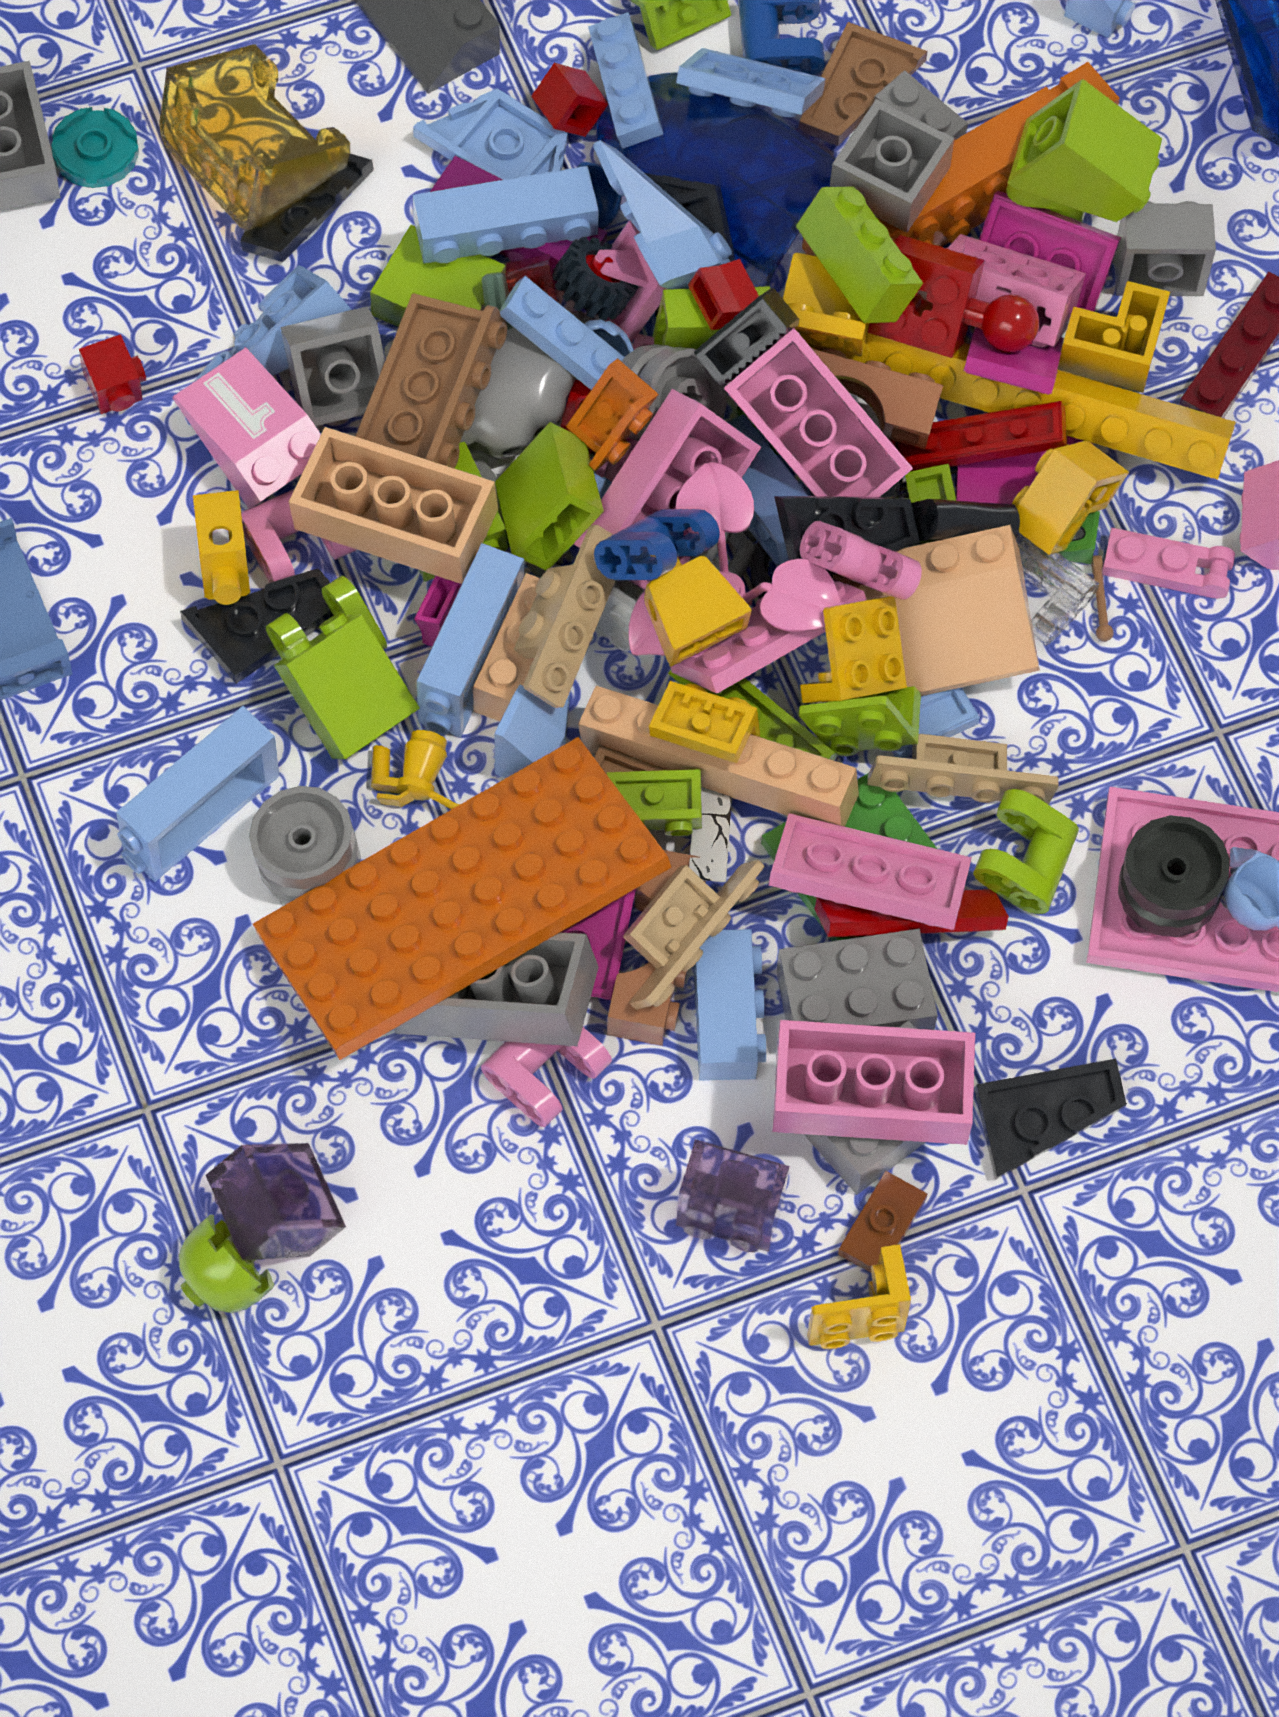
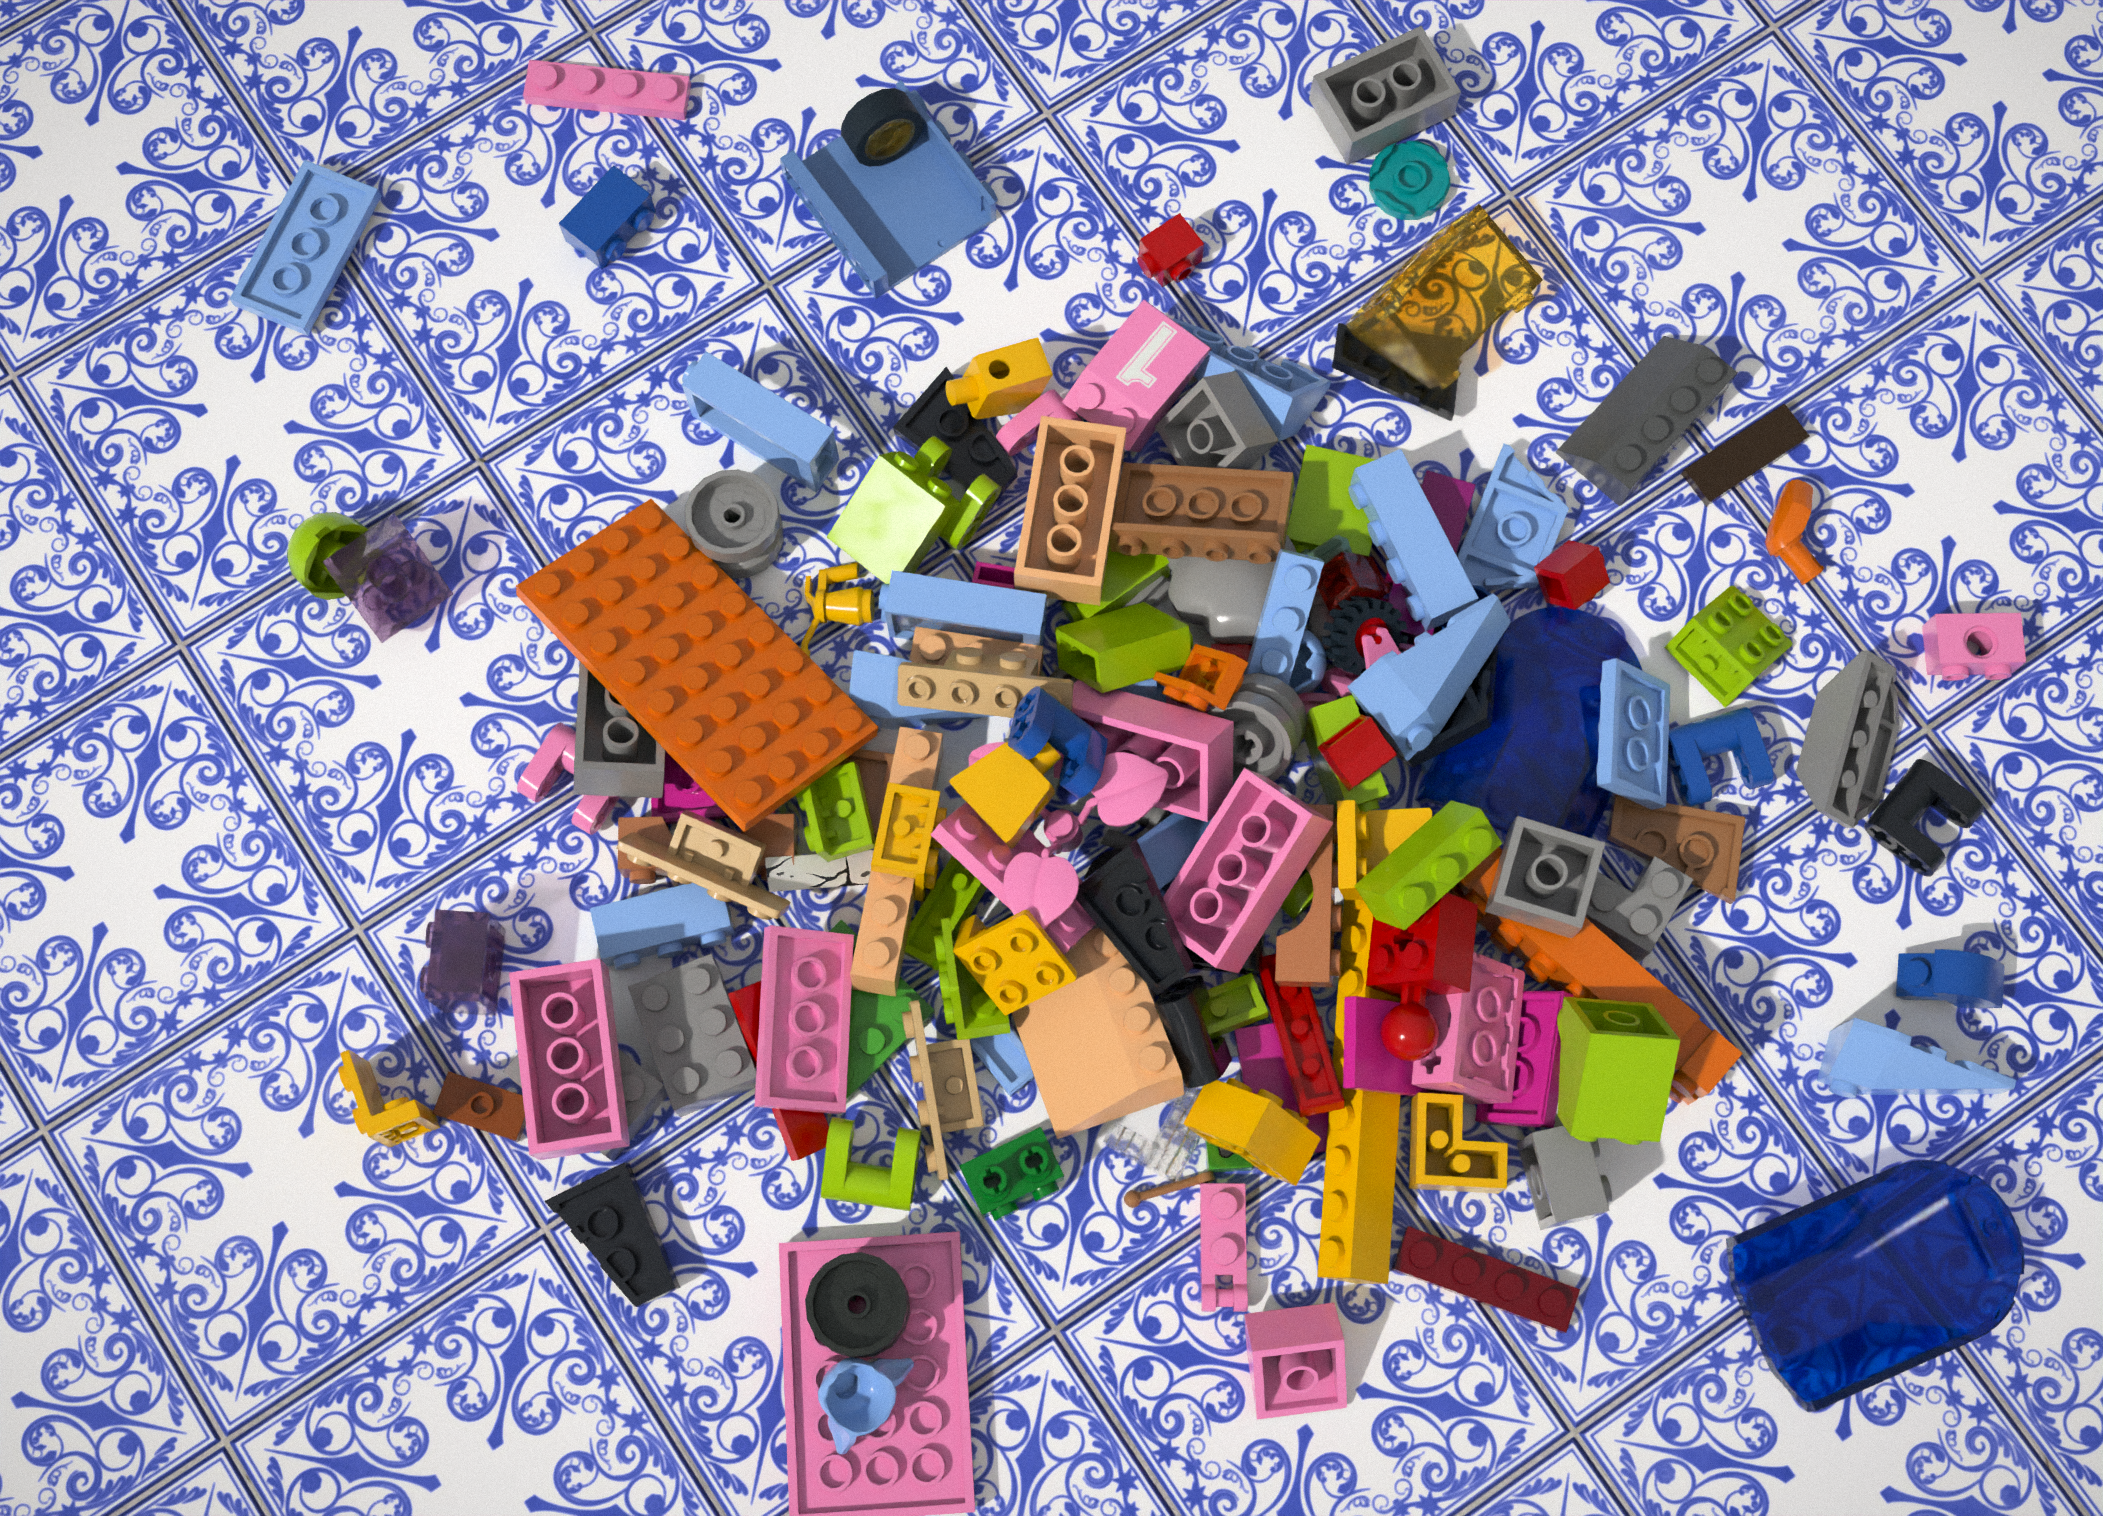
camera: 80 degrees right, 10 degrees up
light blue plate [588,12,664,149] -> none
black brick [694,288,799,385] -> none
bright pink connector [800,521,922,600] -> none
none -> green brick [959,1127,1064,1221]

